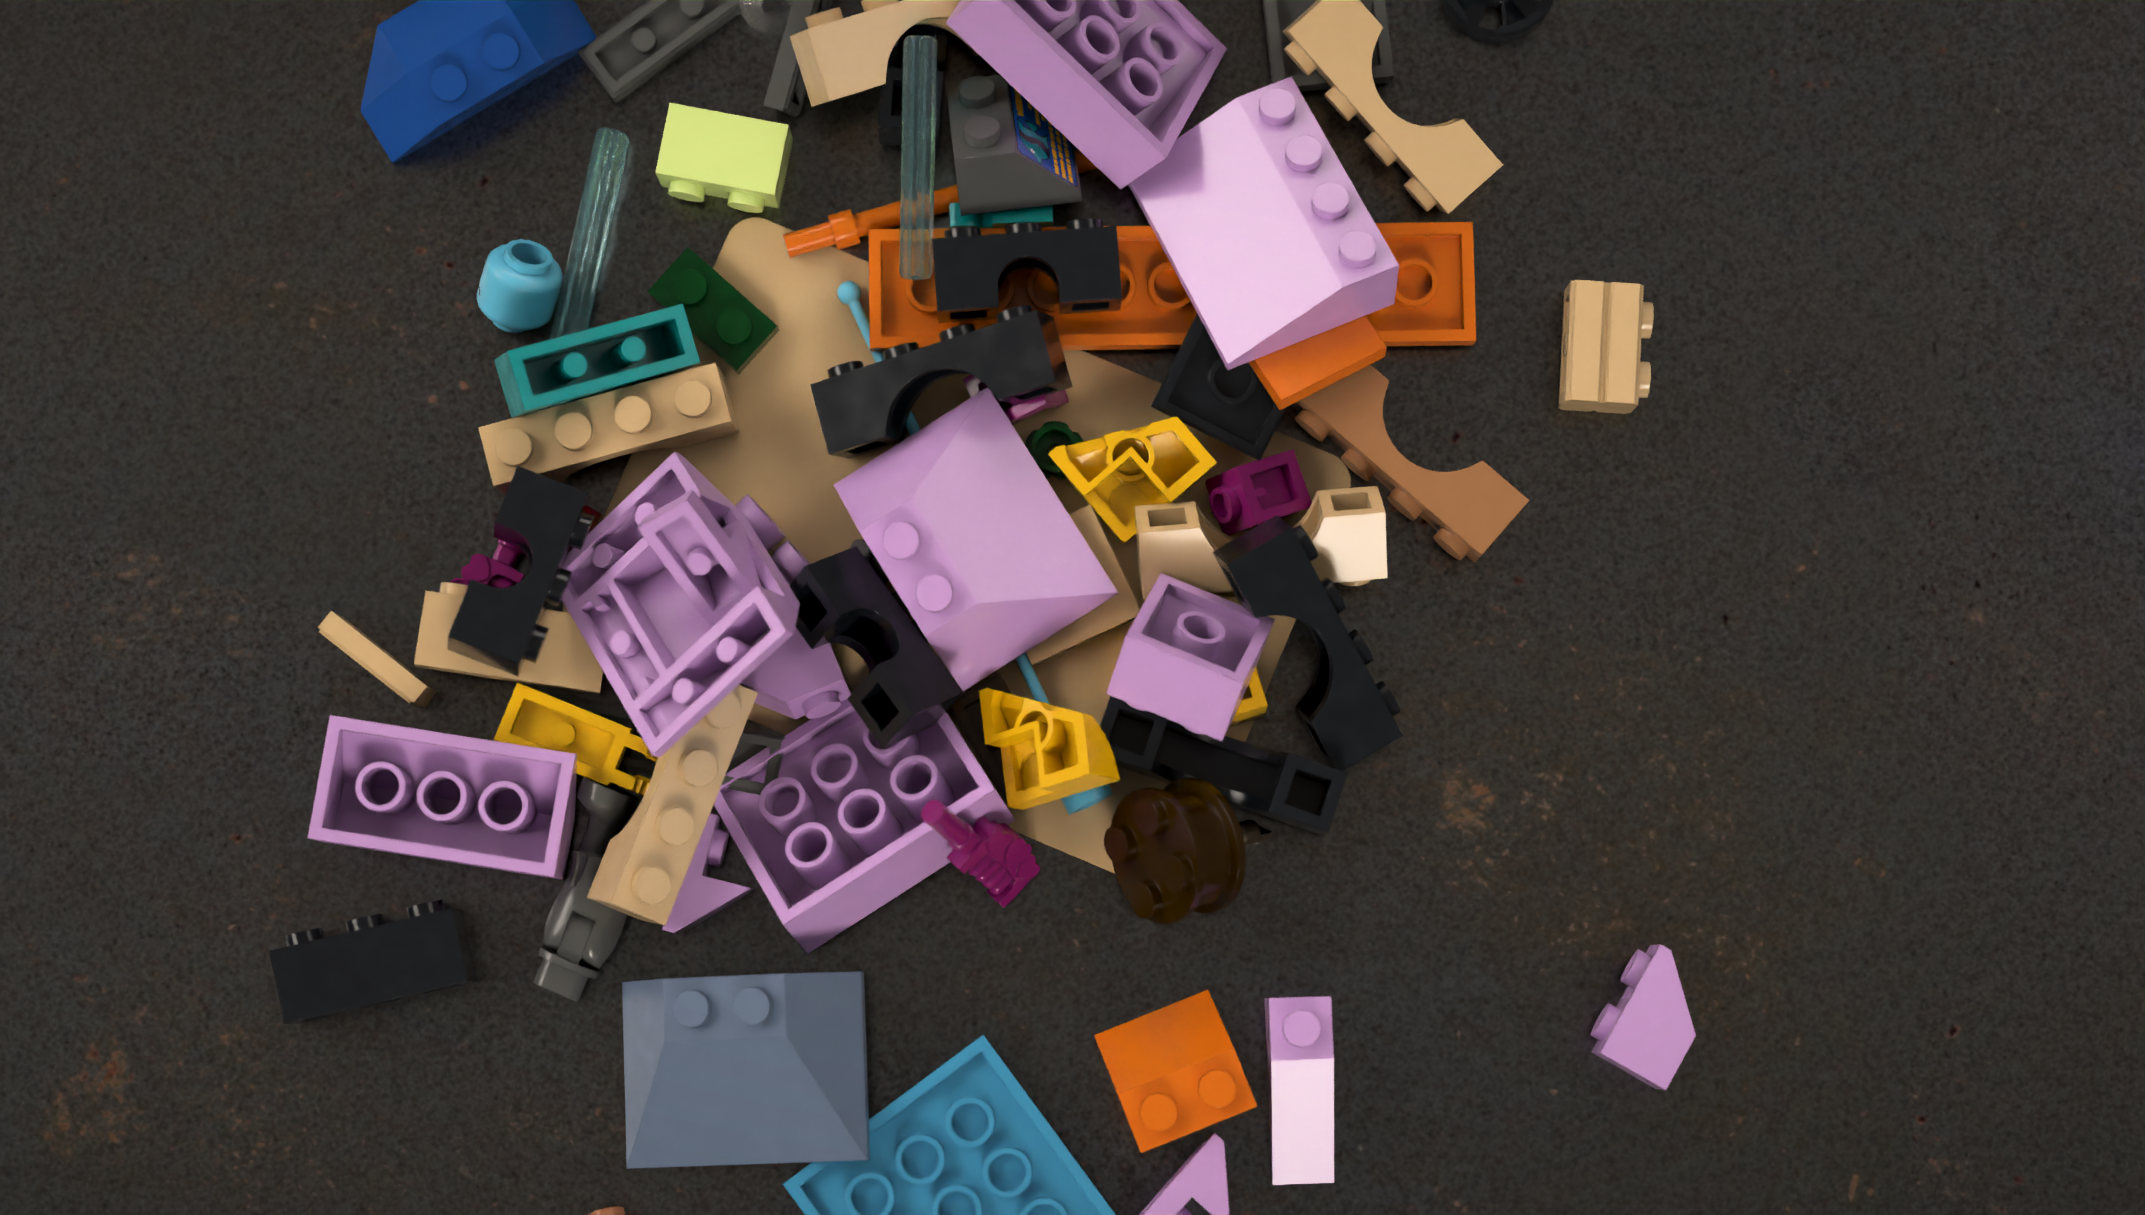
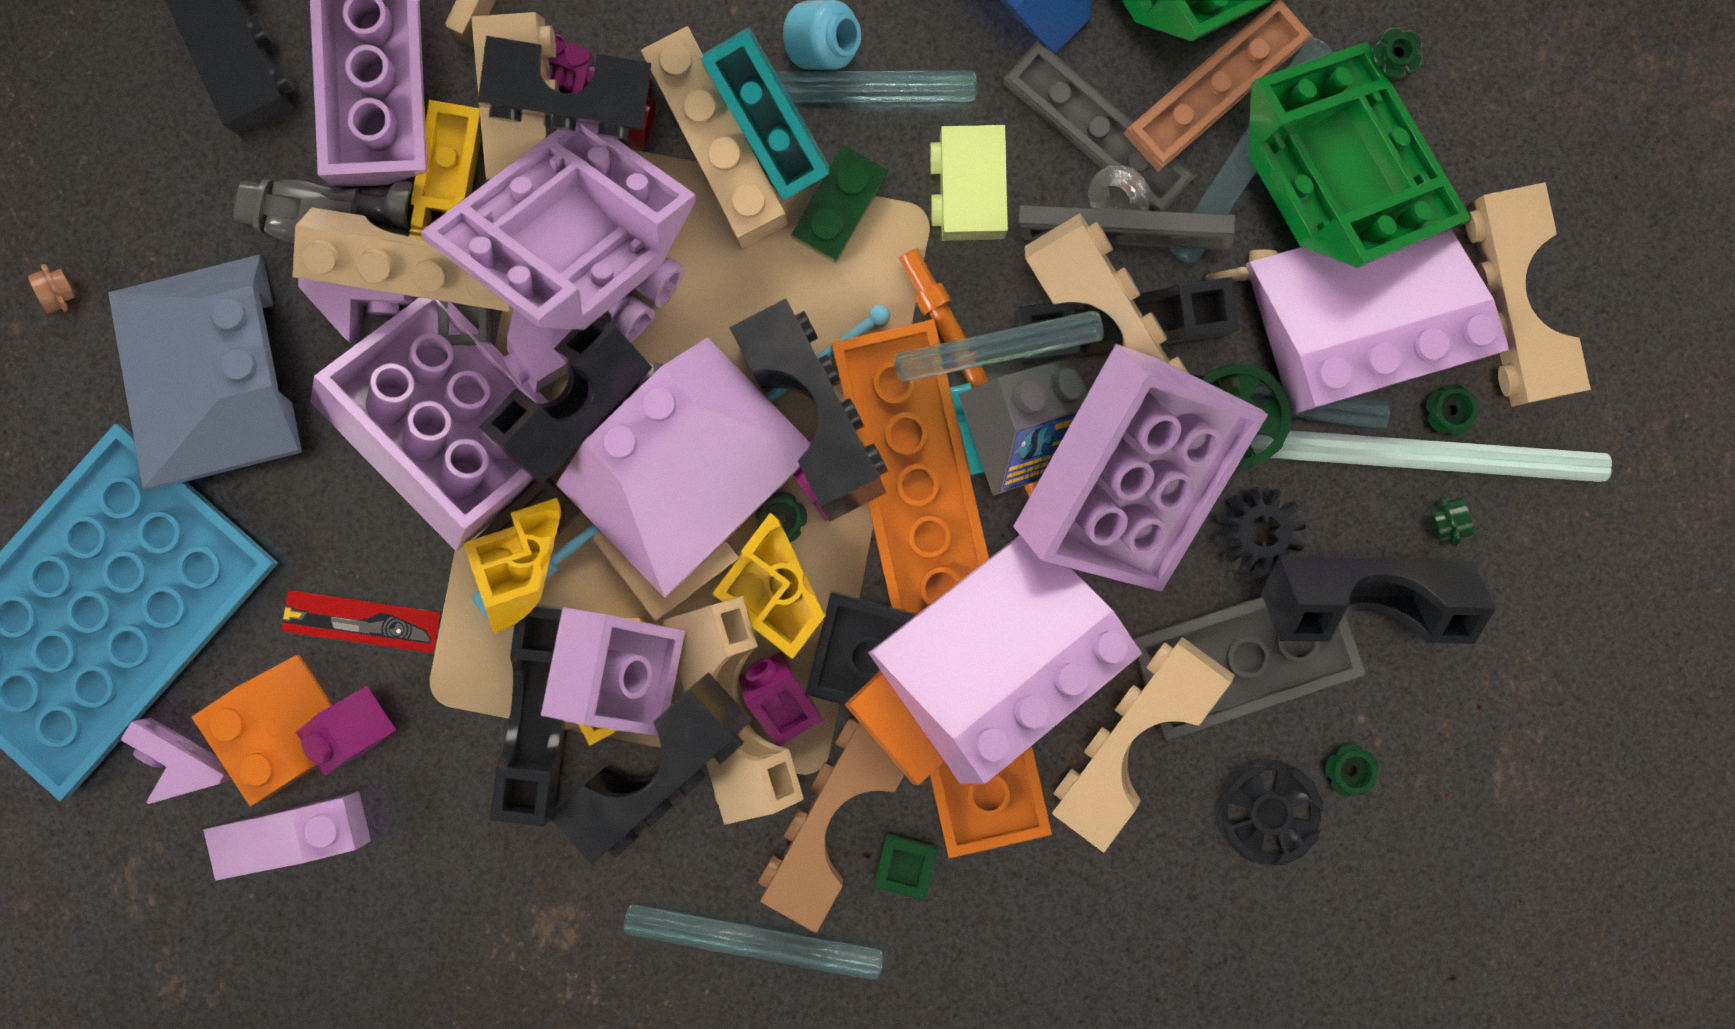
camera: 75 degrees right, 5 degrees up
lavender slope [637,490,761,627] -> none
magenta piece [921,800,1040,908] -> none
black arch [932,218,1122,323] -> none
dark brown wheel [1104,777,1273,924] -> none
tan brick [1558,280,1654,414] -> none
none -> red sticker [282,591,440,653]
none -> magenta brick [296,686,396,776]
none -> clear light blue axle [624,905,883,980]
none -> dark green plate [873,833,938,901]

